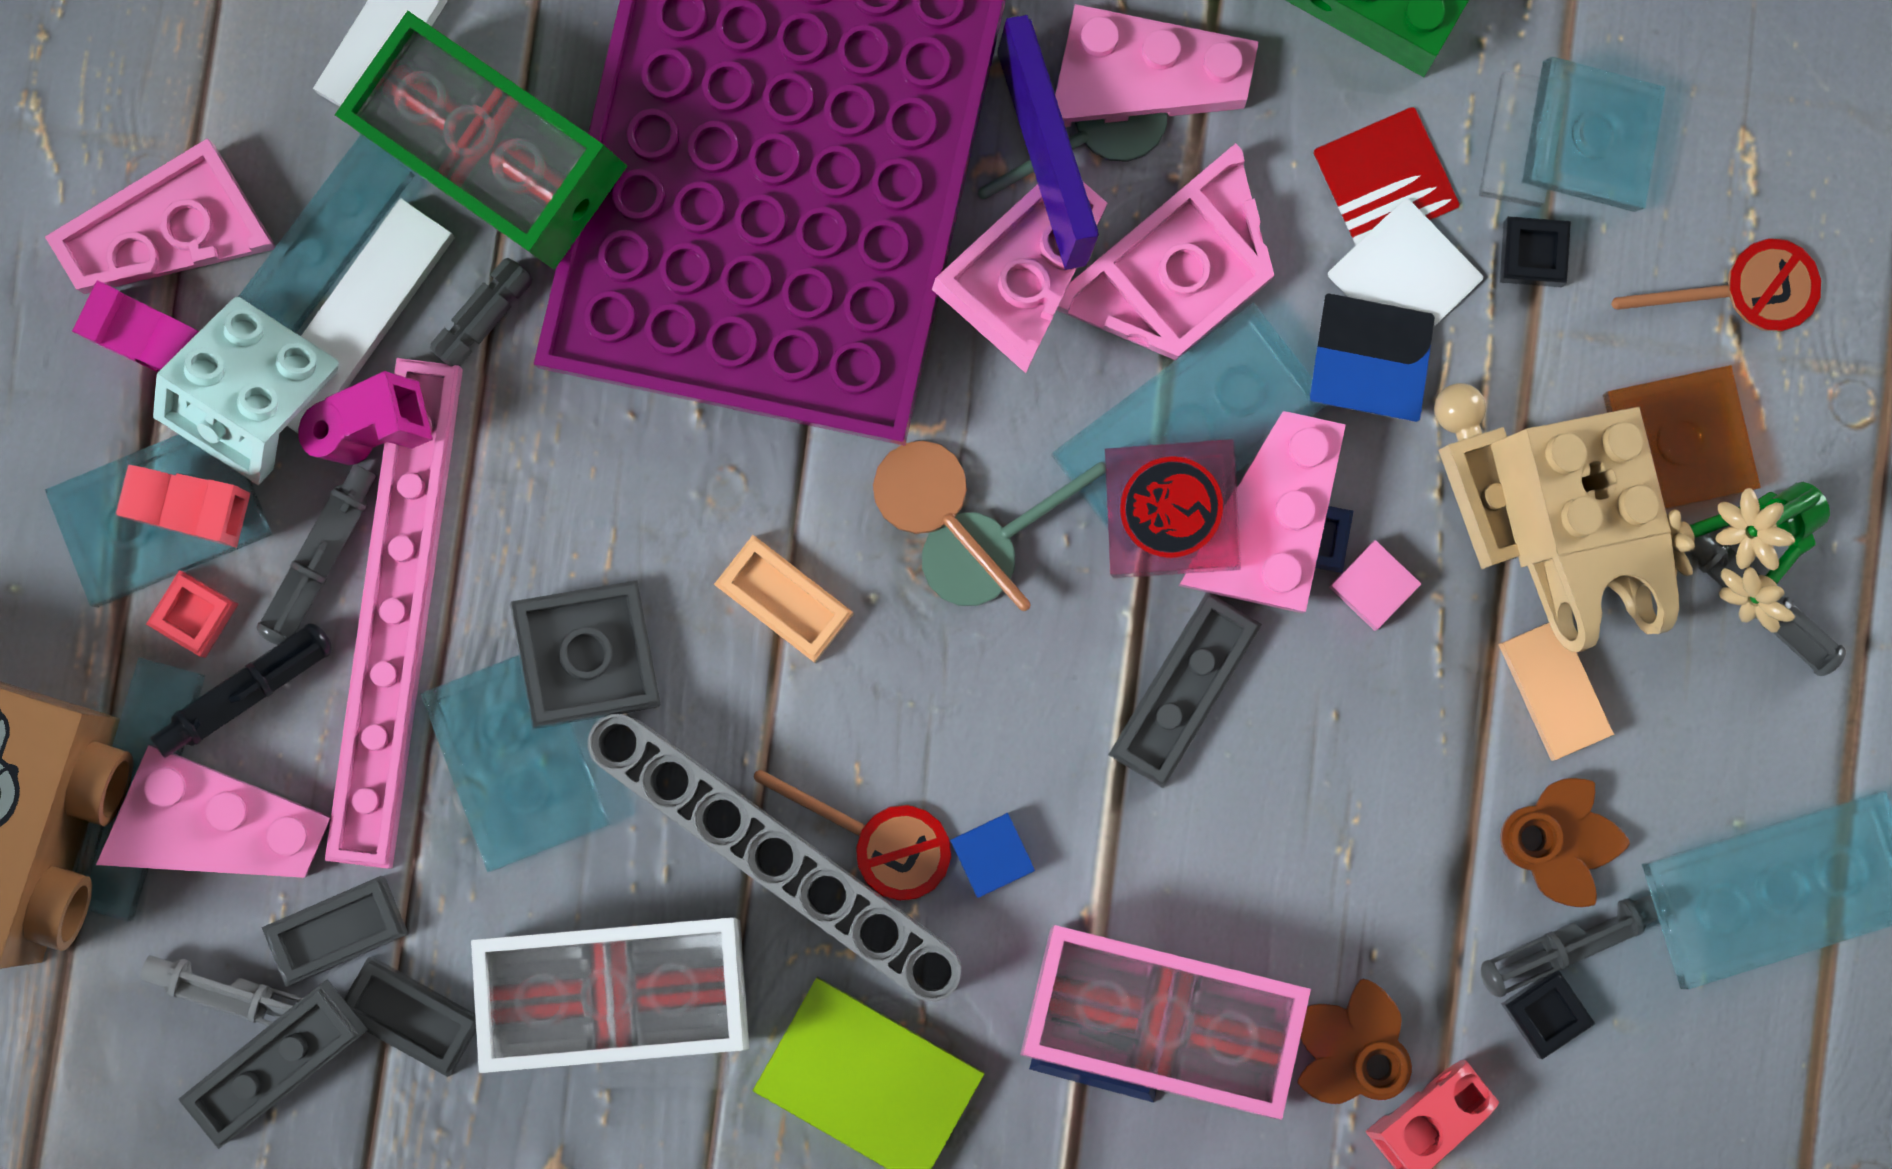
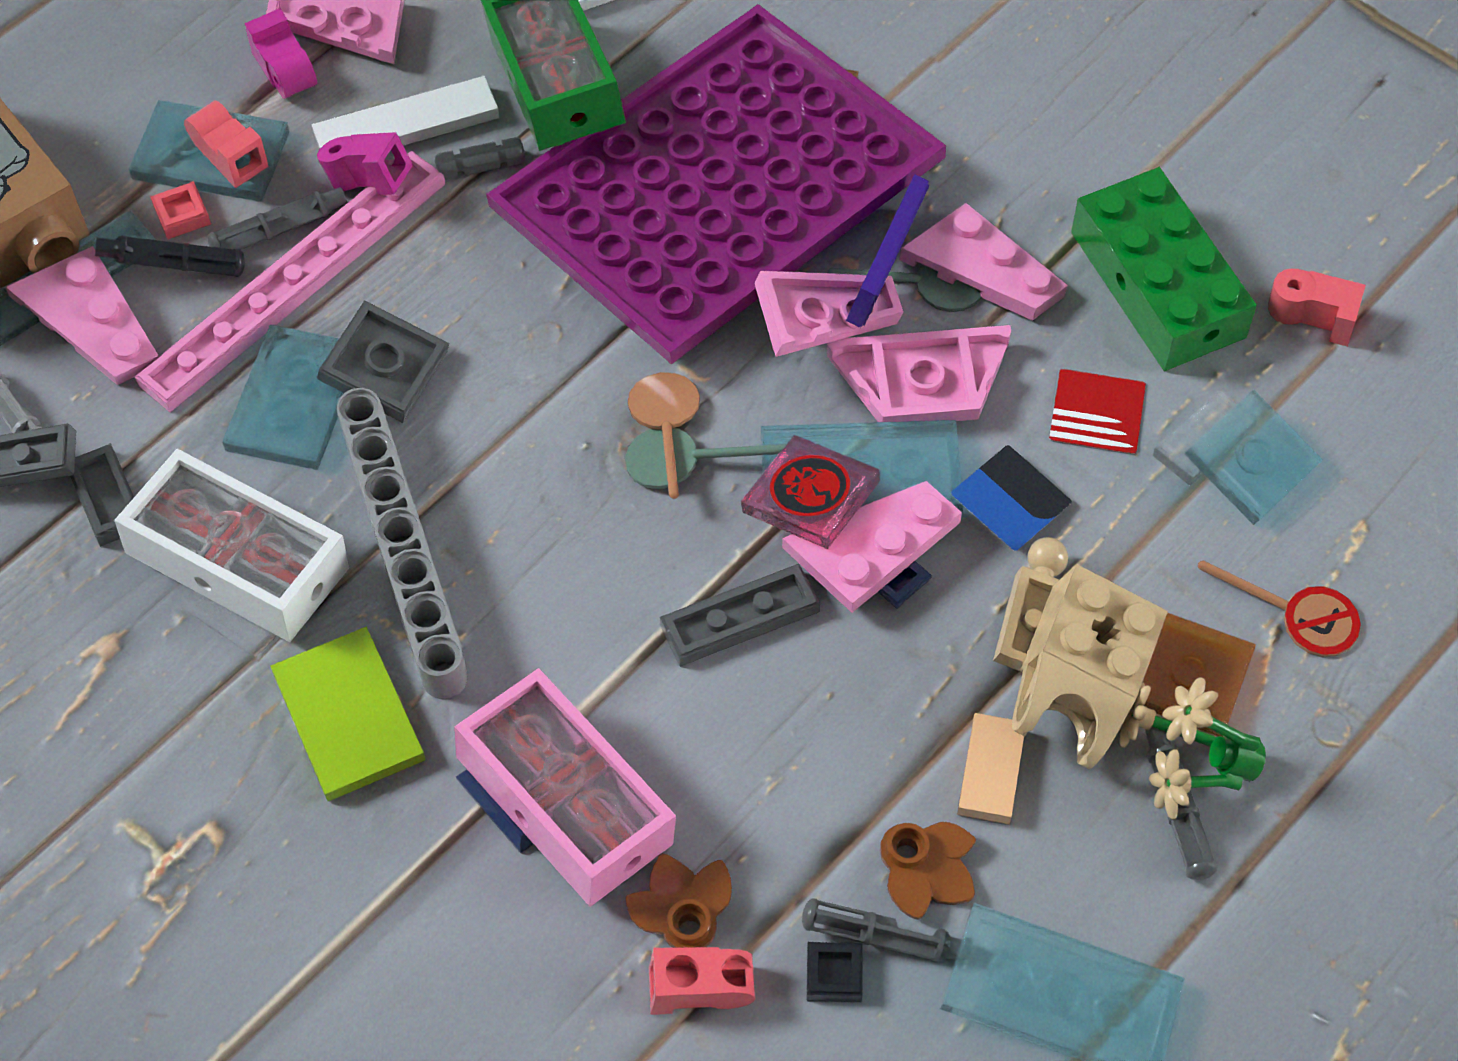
camera: 30 degrees right, 25 degrees down
light aqua bracket [153,297,339,486] -> none
clear light blue tile [238,135,415,333] -> none
dark grey tile [261,876,409,987] -> none
light nougat tile [714,535,854,663] -> none
piece [754,770,951,901] -> none
blue tile [950,813,1035,898] -> none
white sticker [1328,199,1483,326] -> none
bright pink tile [1329,540,1421,631] -> none
black tile [1500,216,1571,287] -> none

